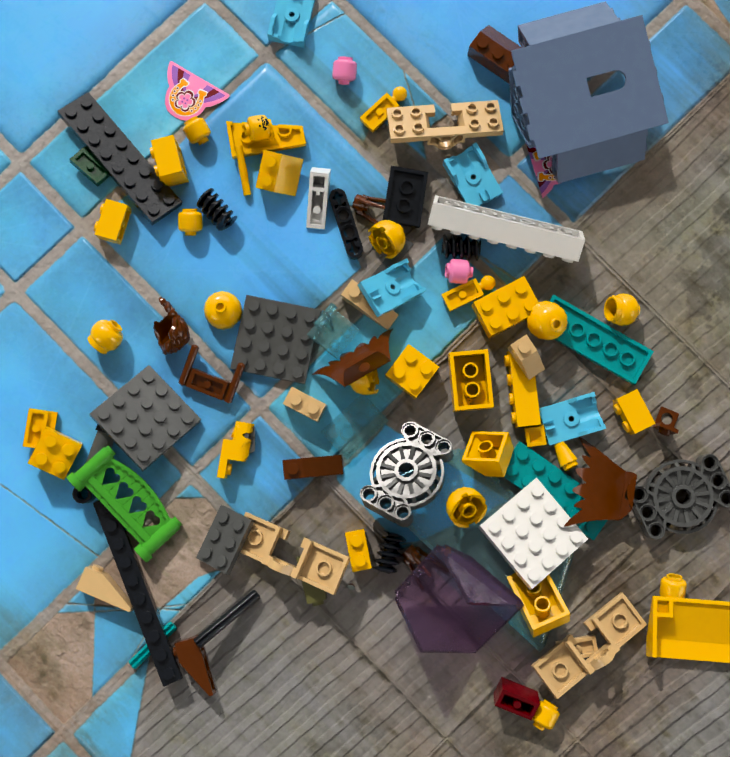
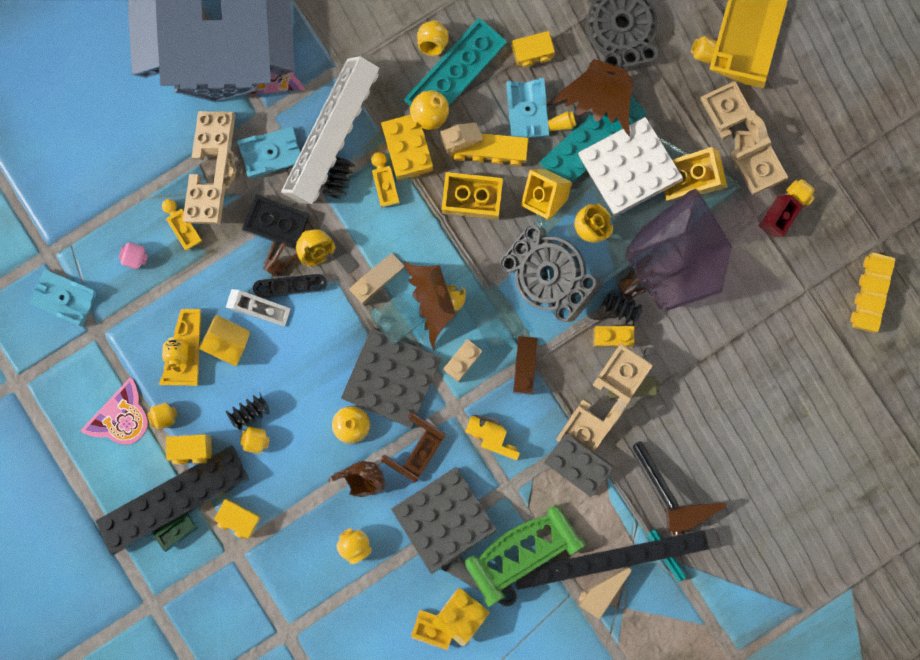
camera: 80 degrees left, 0 degrees up
yellow piece [235,145,251,196] -> none
medium azure piece [358,258,426,318] -> none
yellow brick [385,344,439,400] -> none
bright pink head [445,259,473,284] -> none
reddish brown slope [467,25,522,83] -> none
yellow plate [524,425,547,447] -> none
reddish brown bracket [652,407,679,436] -> none

